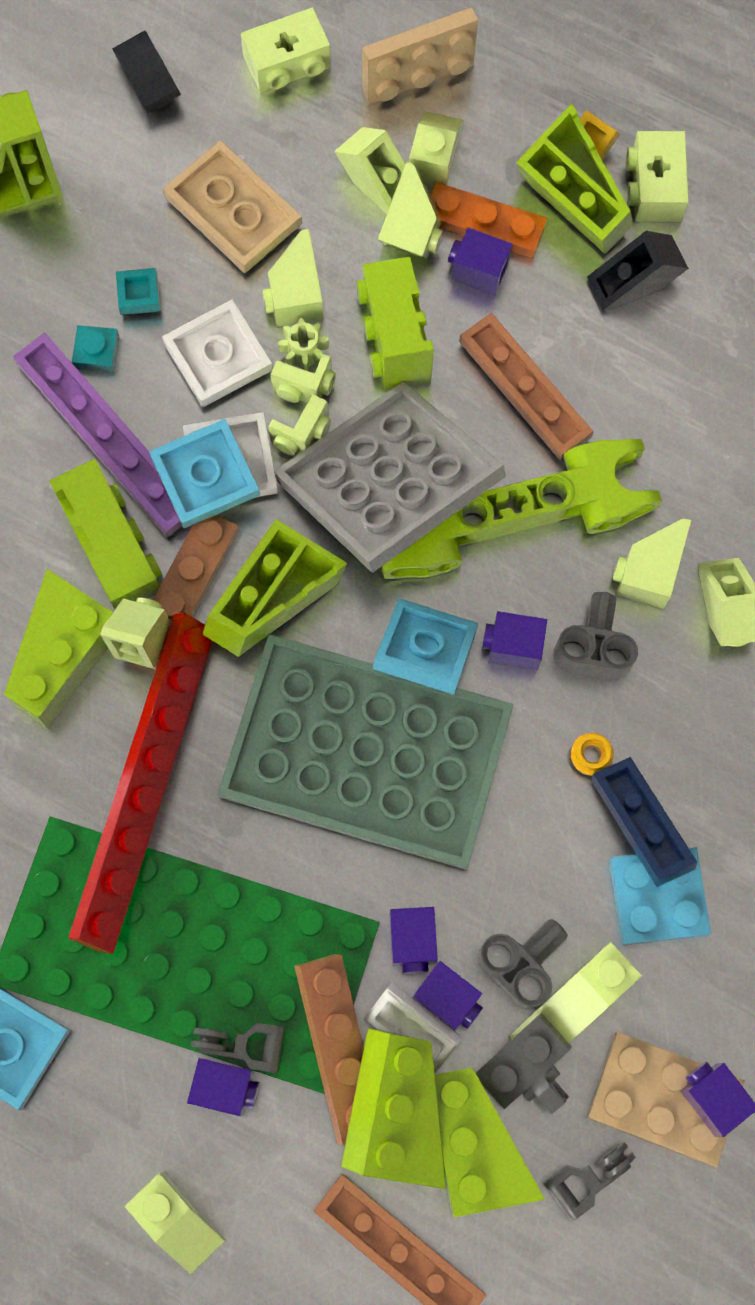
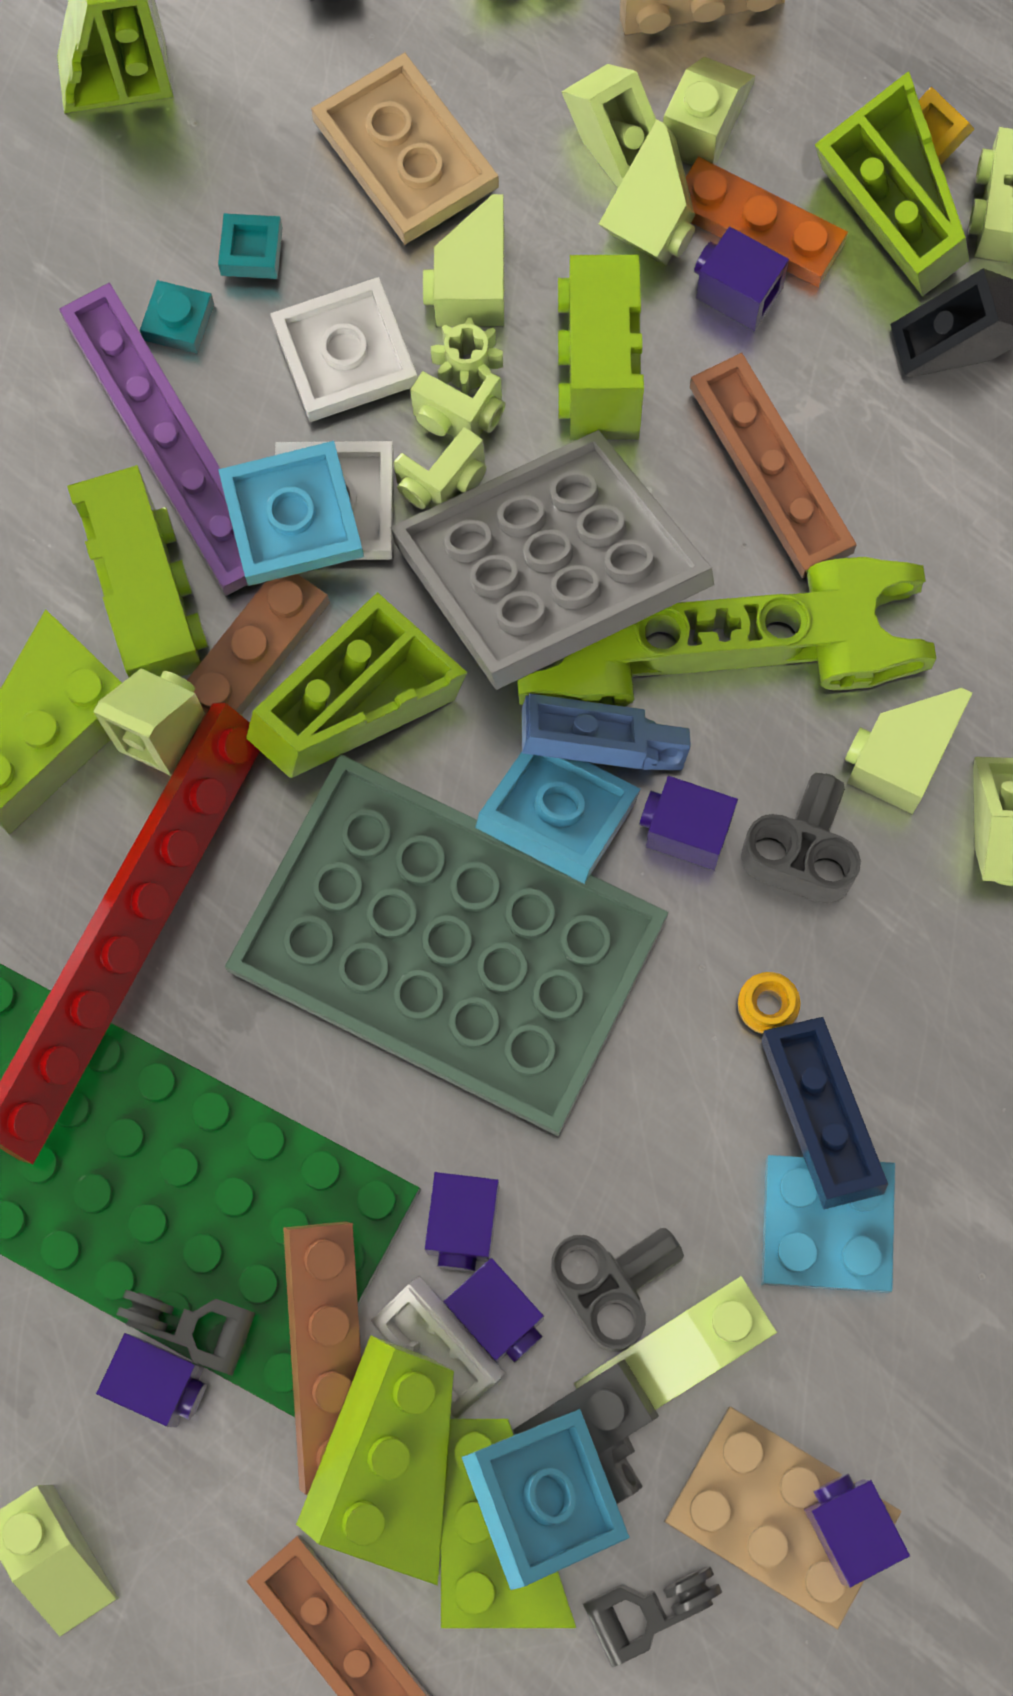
camera: 15 degrees right, 0 degrees up
none -> medium azure plate [461,1409,630,1590]
none -> medium blue hinge [522,693,691,770]

